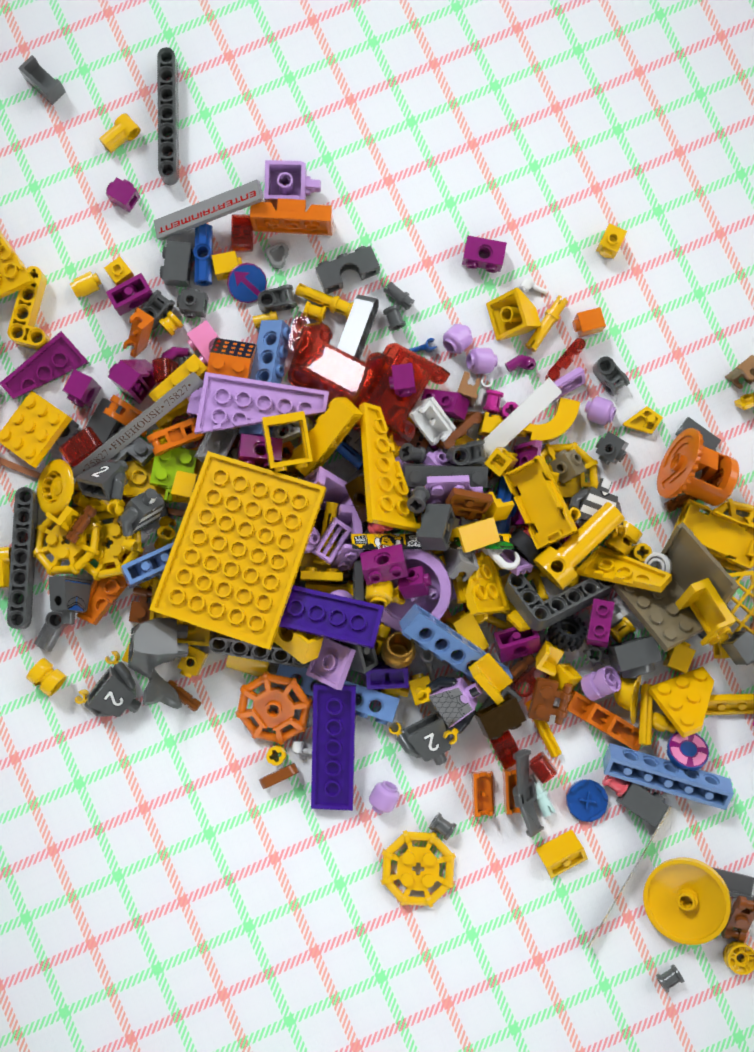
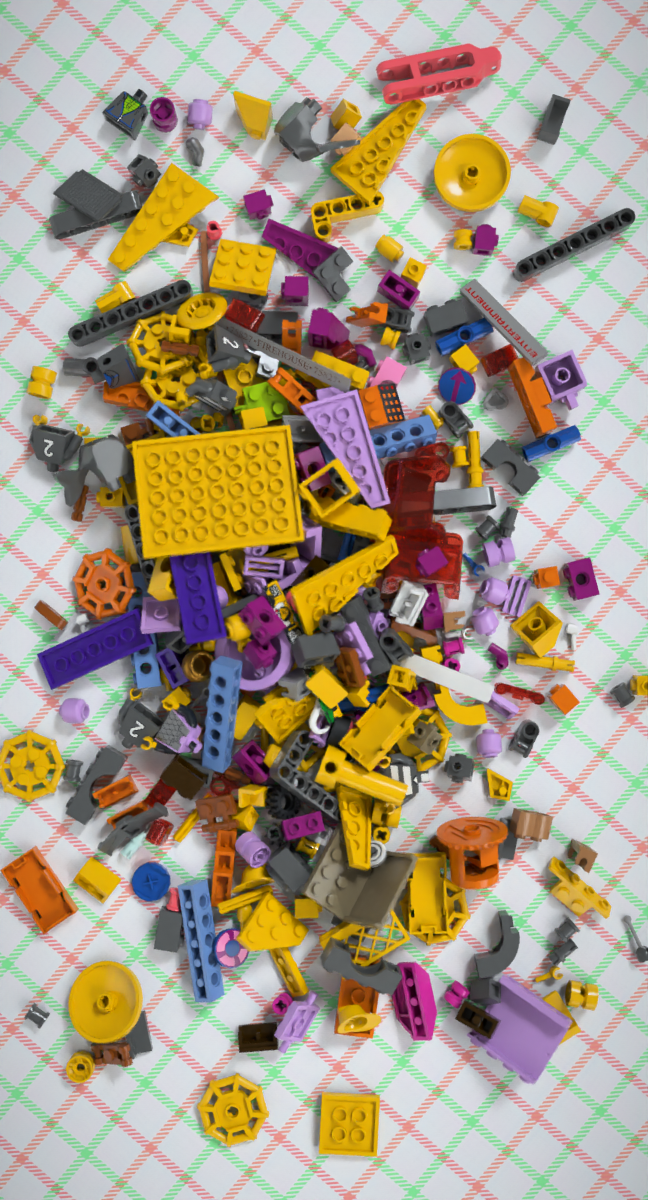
camera: 65 degrees right, 5 degrees up
yellow bush [266,745,286,766] -> none
yellow panel [468,653,513,705] -> none
sticker [586,806,671,949] -> none
yellow panel [675,578,736,646] -> none
none -> orange piece [1,846,79,934]
none -> dark grey arch [65,745,128,825]
none -> dark grey plate [312,246,354,302]
none -> yellow dish [434,134,511,212]
none -> yellow wheel [454,229,473,250]
none -> lavender wheel [482,537,515,567]
none -> lavender tile [501,575,532,617]
none -> medium nougat brick [509,808,553,842]
none -> blue piece [521,425,582,463]
none -> orange brick [533,566,560,589]
none -> dark grey bush [610,682,635,708]

